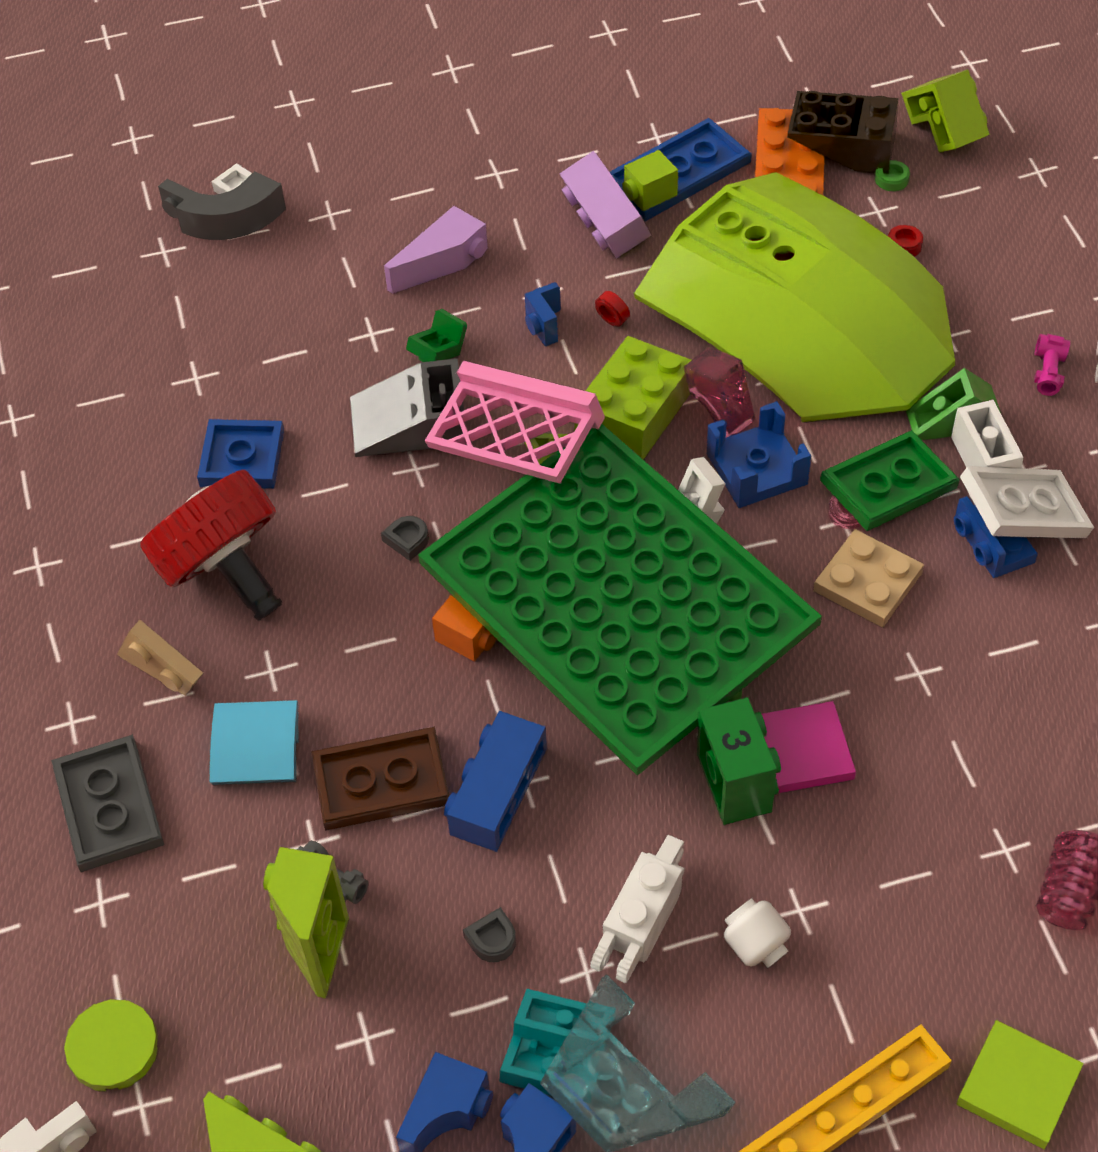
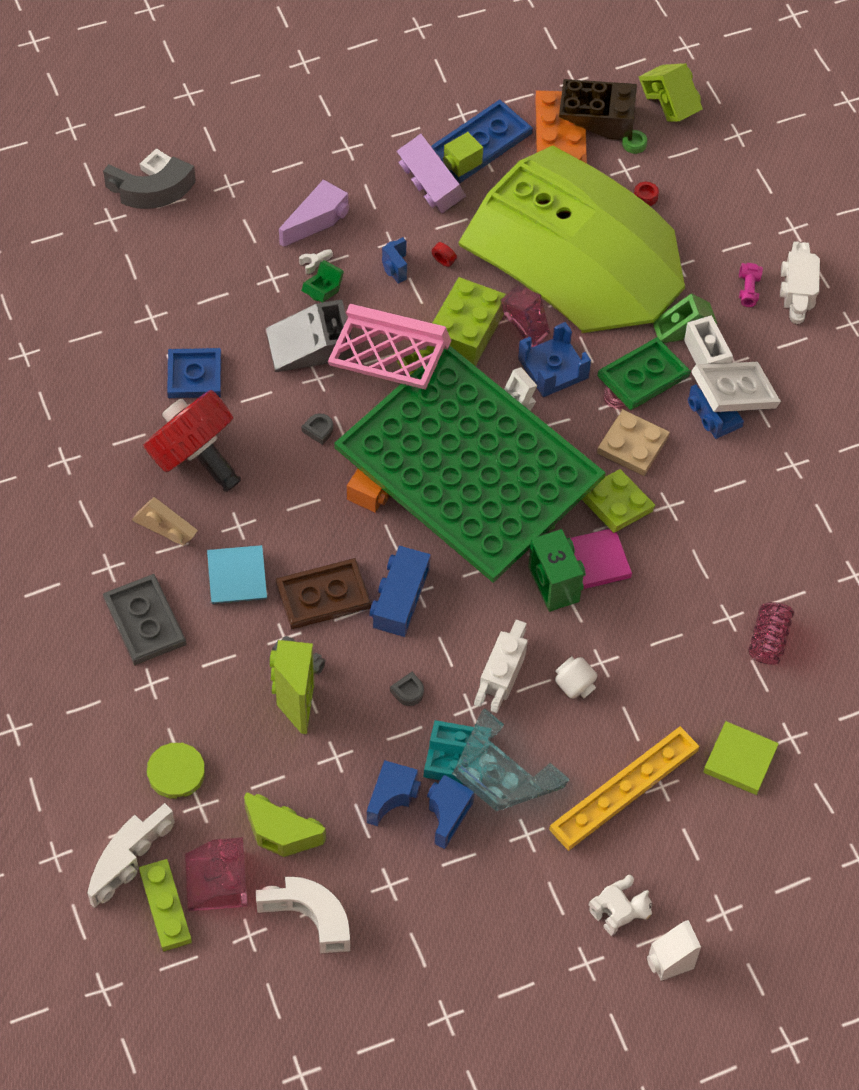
camera: 10 degrees left, 5 degrees up
none -> white piece [299,249,333,274]
none -> lime plate [582,469,655,533]

